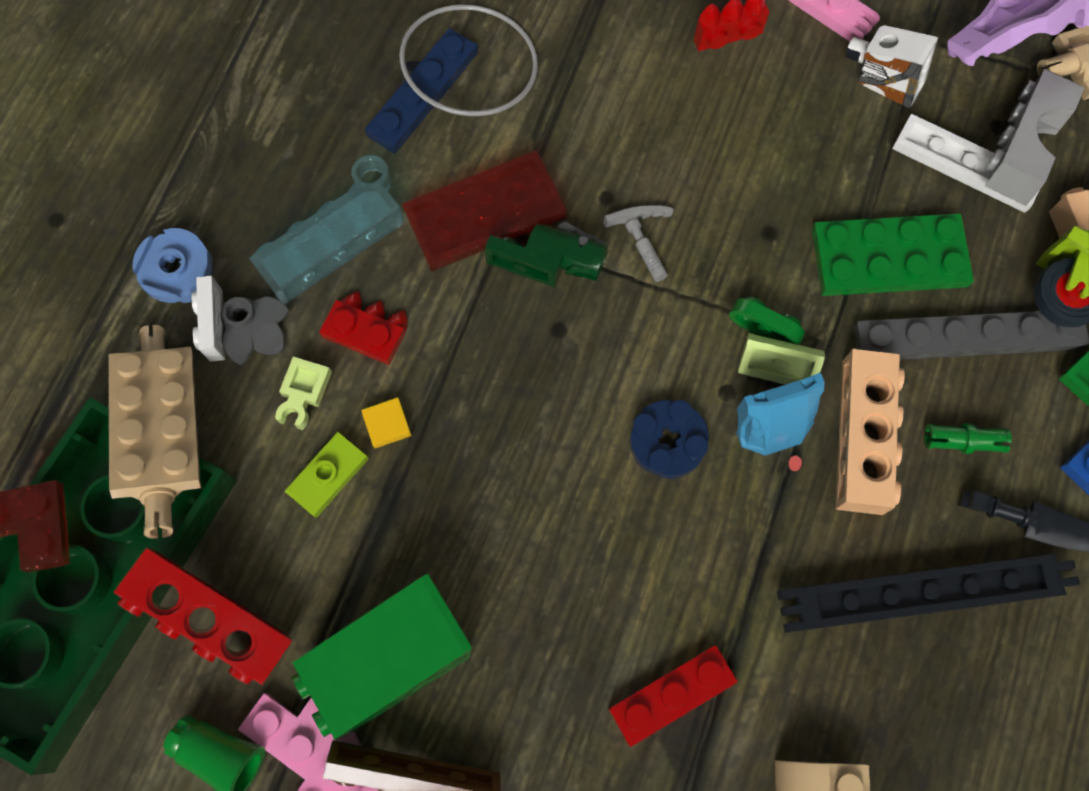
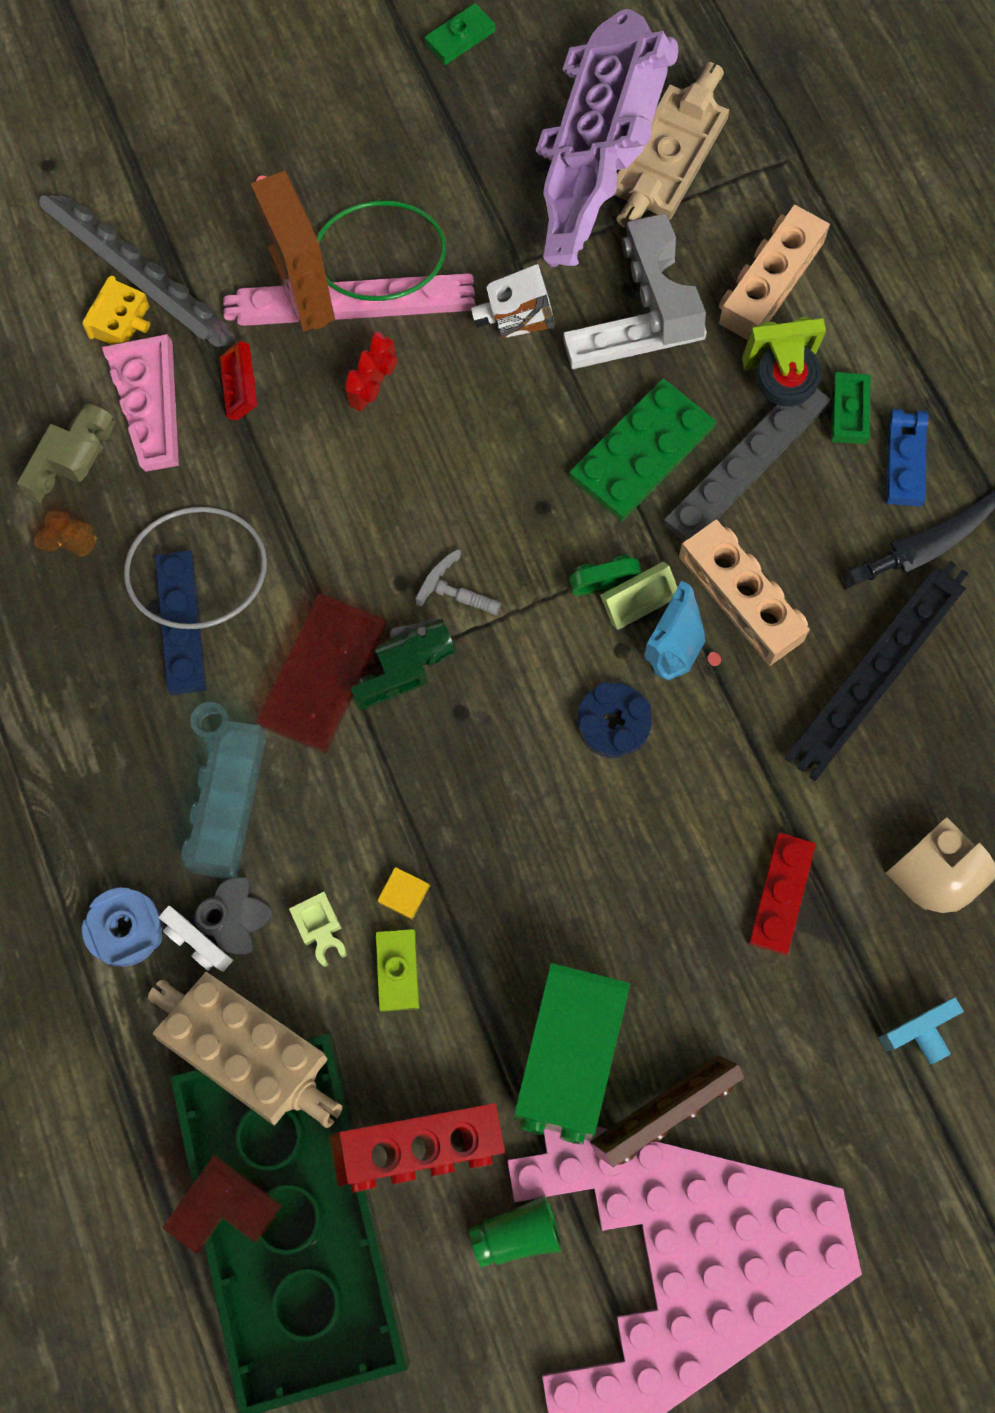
camera: 40 degrees left, 0 degrees up
red plate [319,291,408,366] -> none
green pin [924,423,1012,454] -> none

